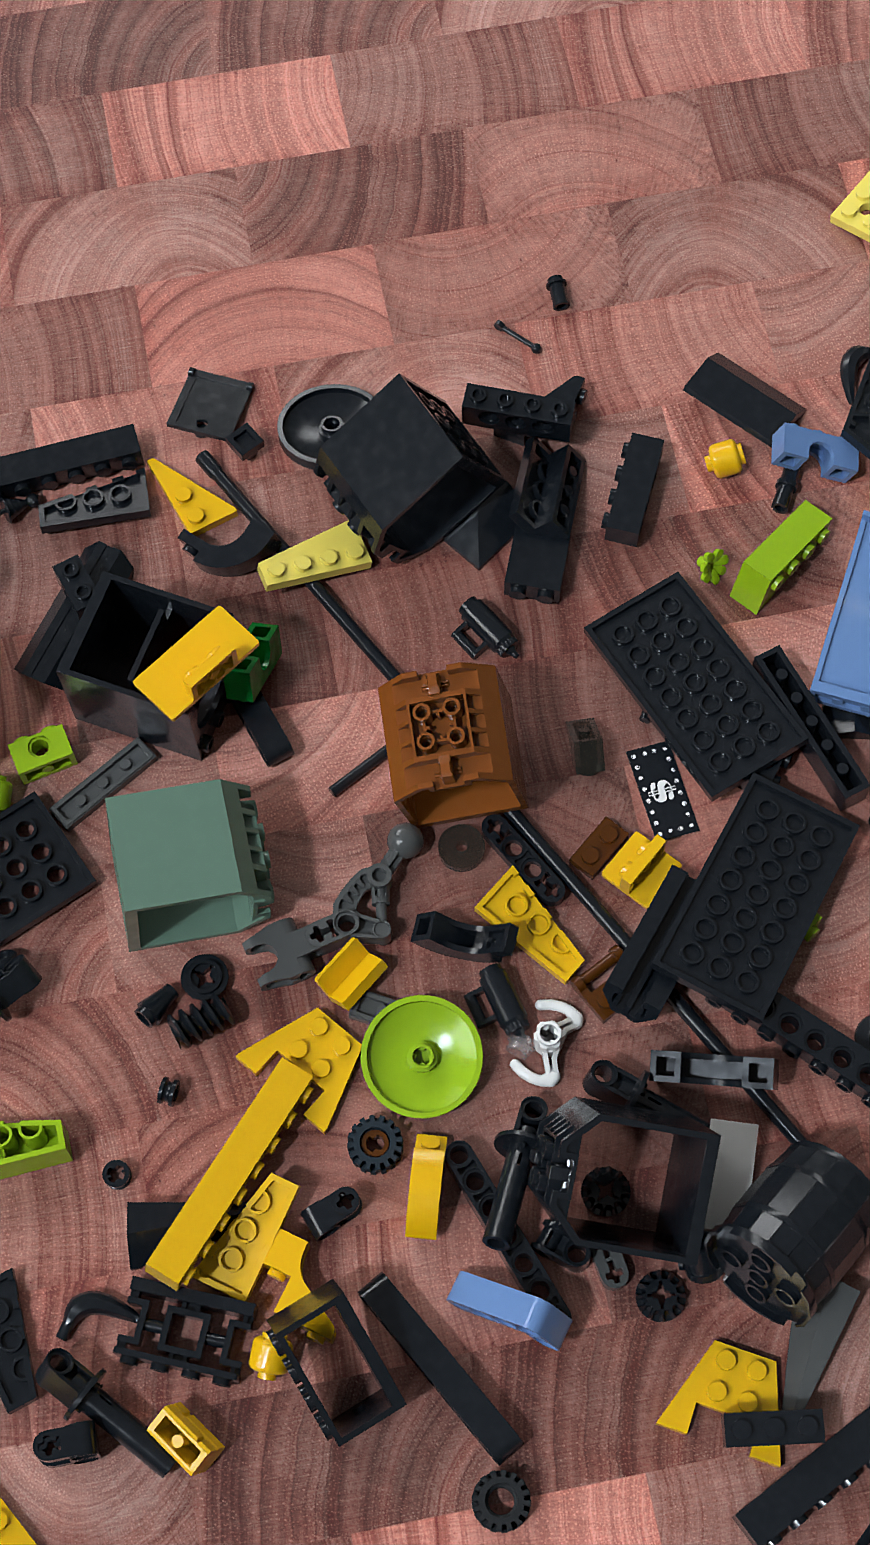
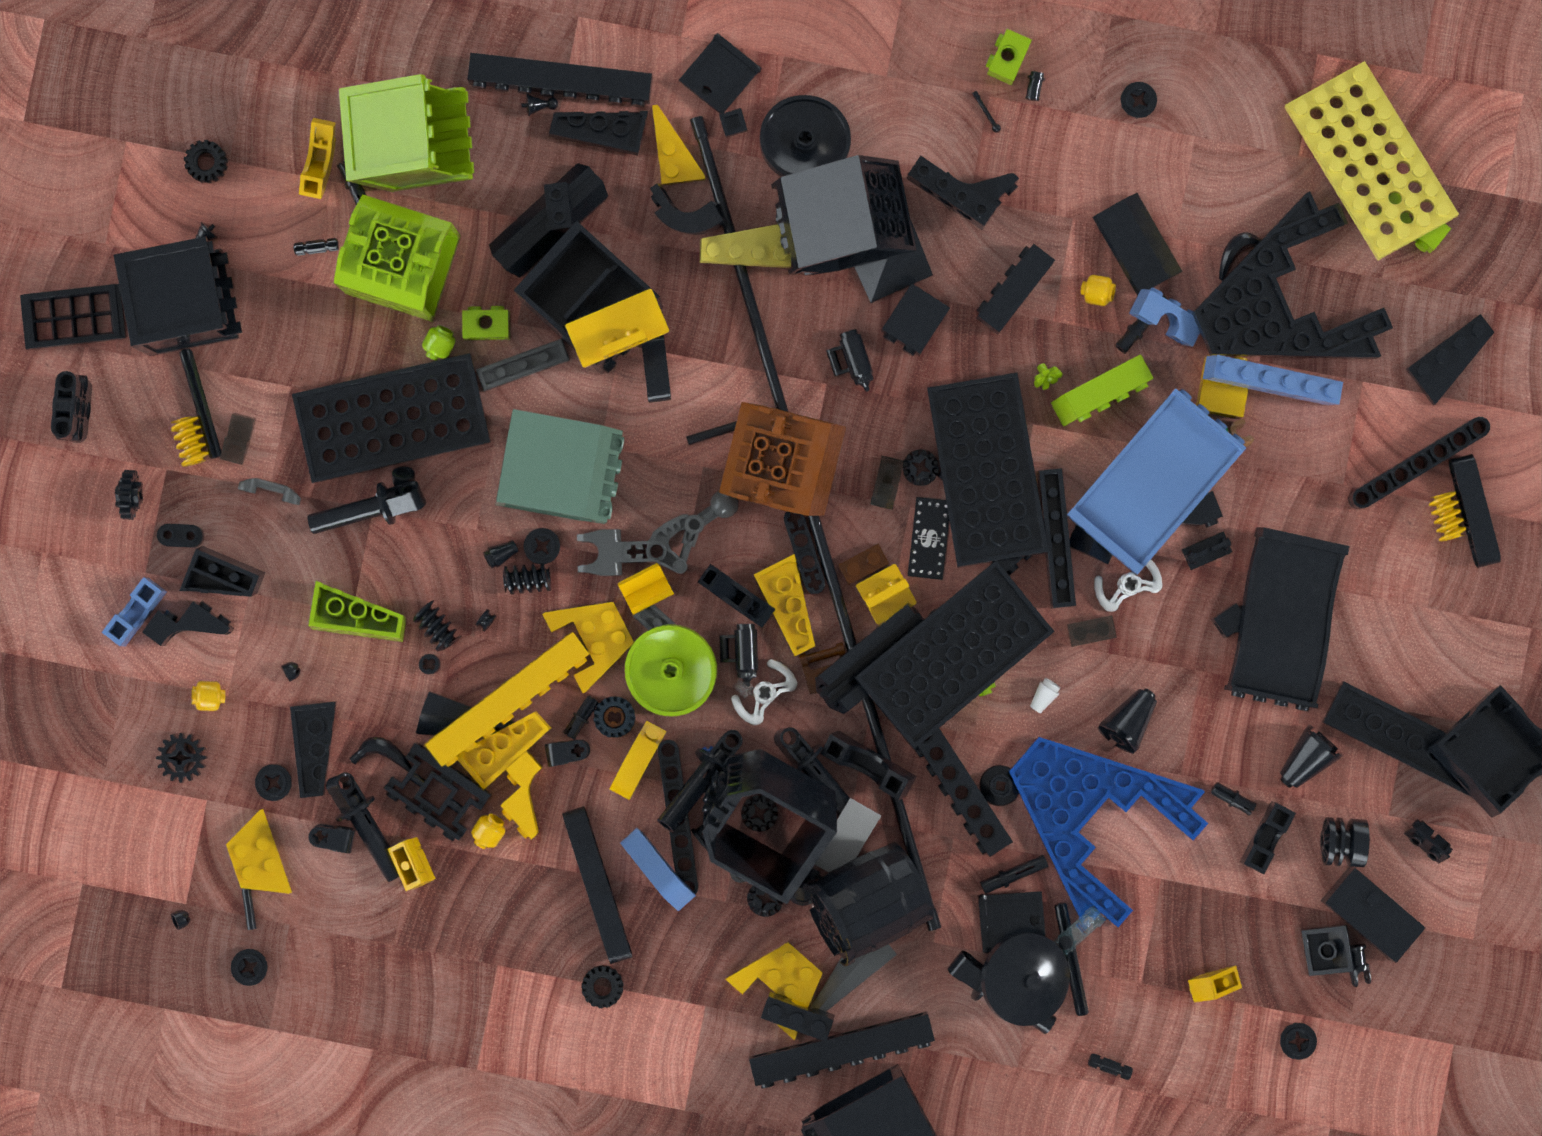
camera: 20 degrees right, 20 degrees up
green arch [223,622,282,702] -> none
black hose [266,1279,407,1447] -> none
clear smoke piece [438,824,485,872] -> none
black slope [509,436,586,540] -> none
none -> black piece [413,600,462,652]
none -> black axle [563,696,599,740]
none -> black gear [902,449,939,486]
none -> lime brick [985,29,1032,85]
none -> black gear [1120,82,1157,119]

